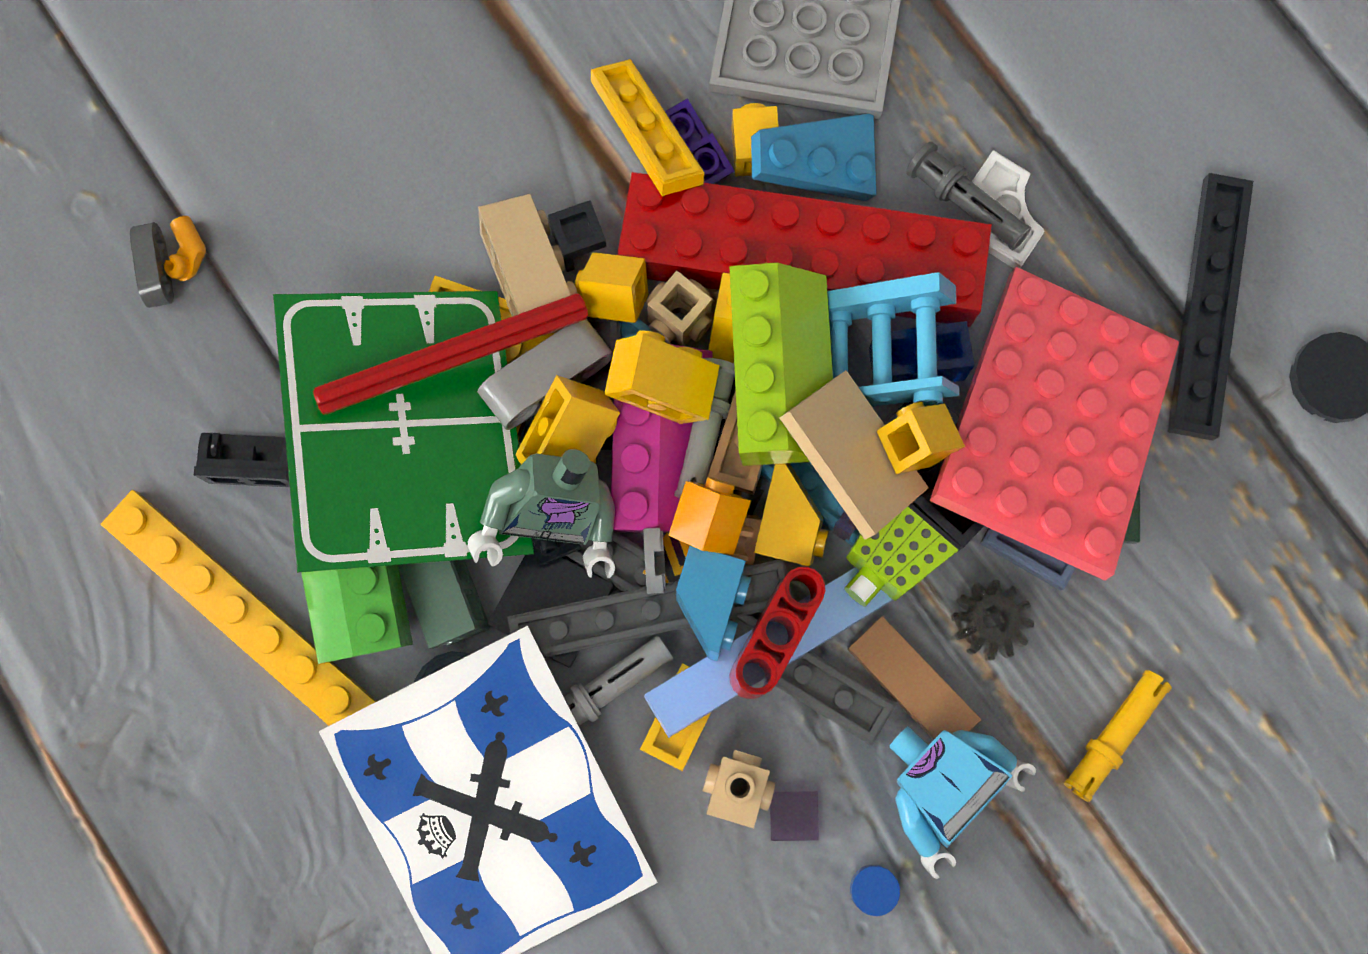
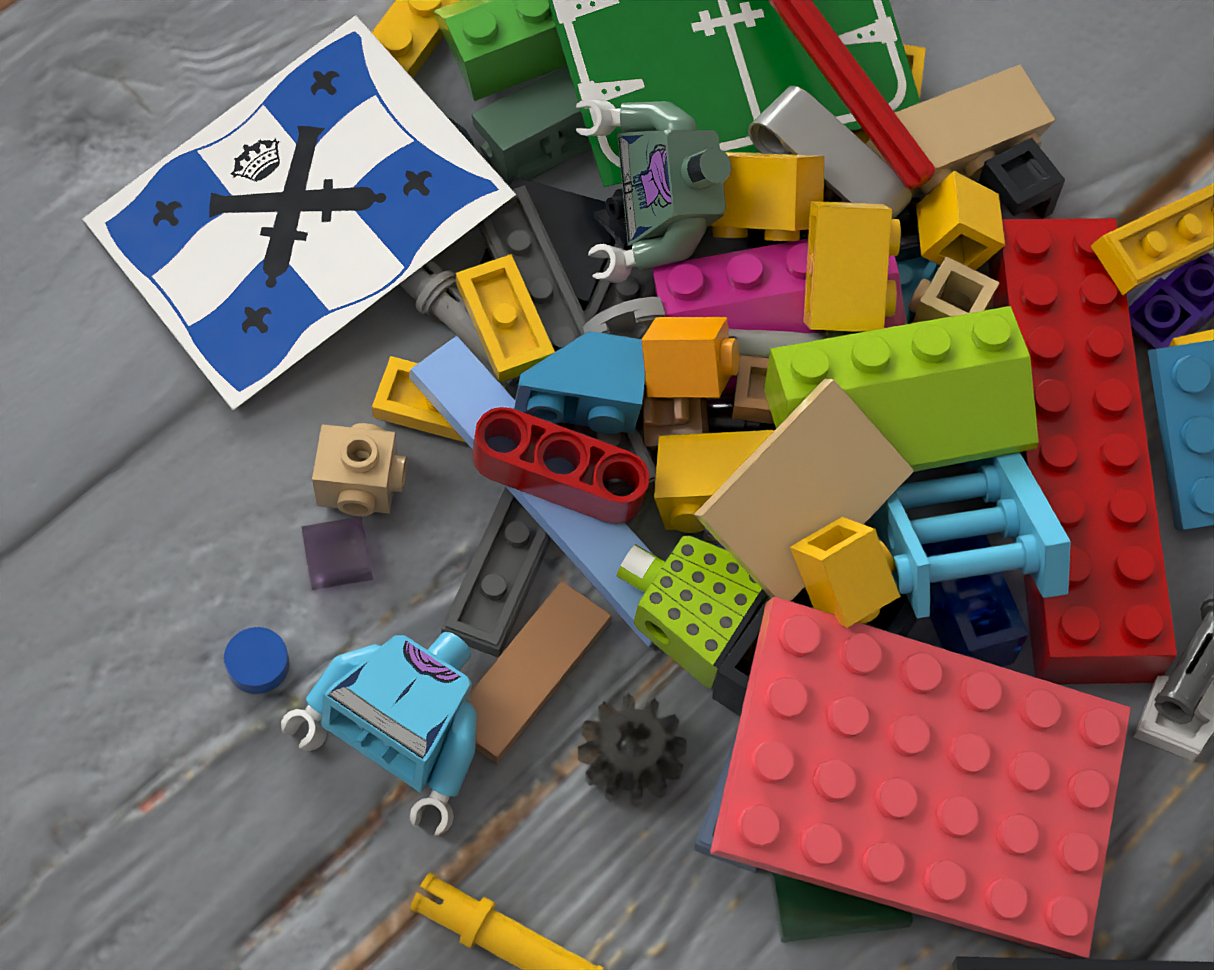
camera: 75 degrees right, 15 degrees down
none -> yellow plate [456,254,555,383]

